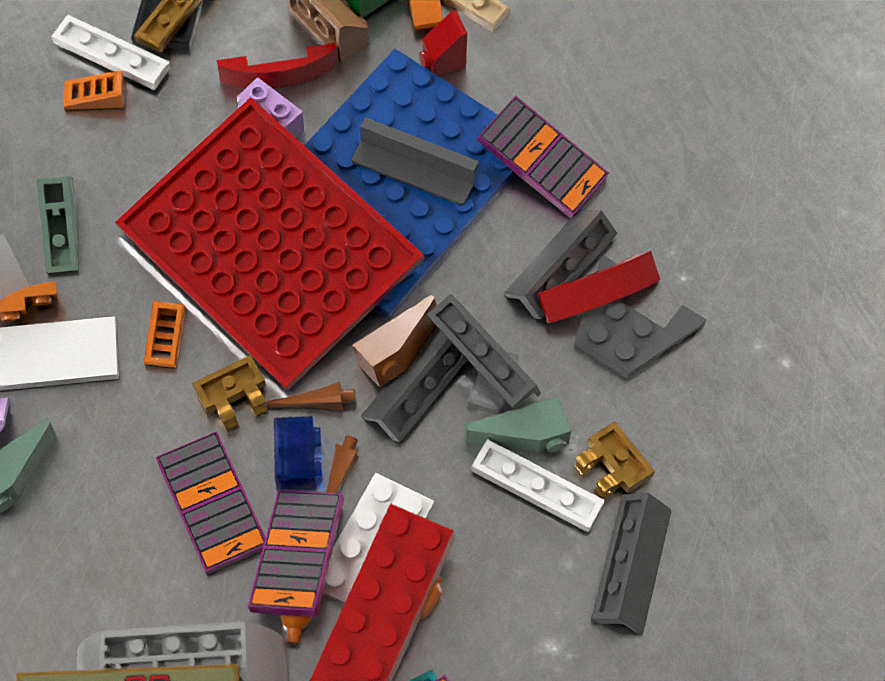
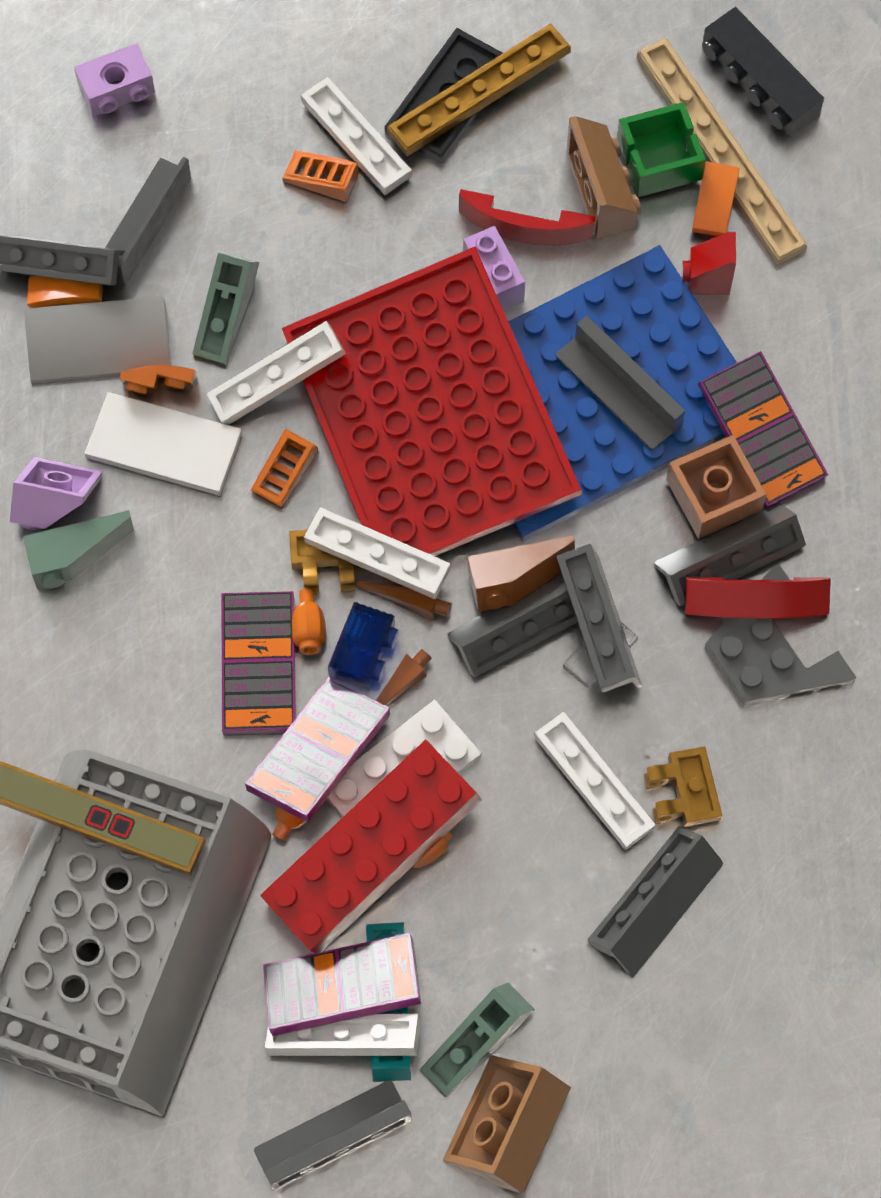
camera: 25 degrees right, 5 degrees up
sand green slope [464,397,571,453] -> none
none -> white plate [207,321,346,425]
none -> orange plant [292,588,327,655]
none -> white plate [304,507,451,599]
none -> nougat brick [666,435,767,539]

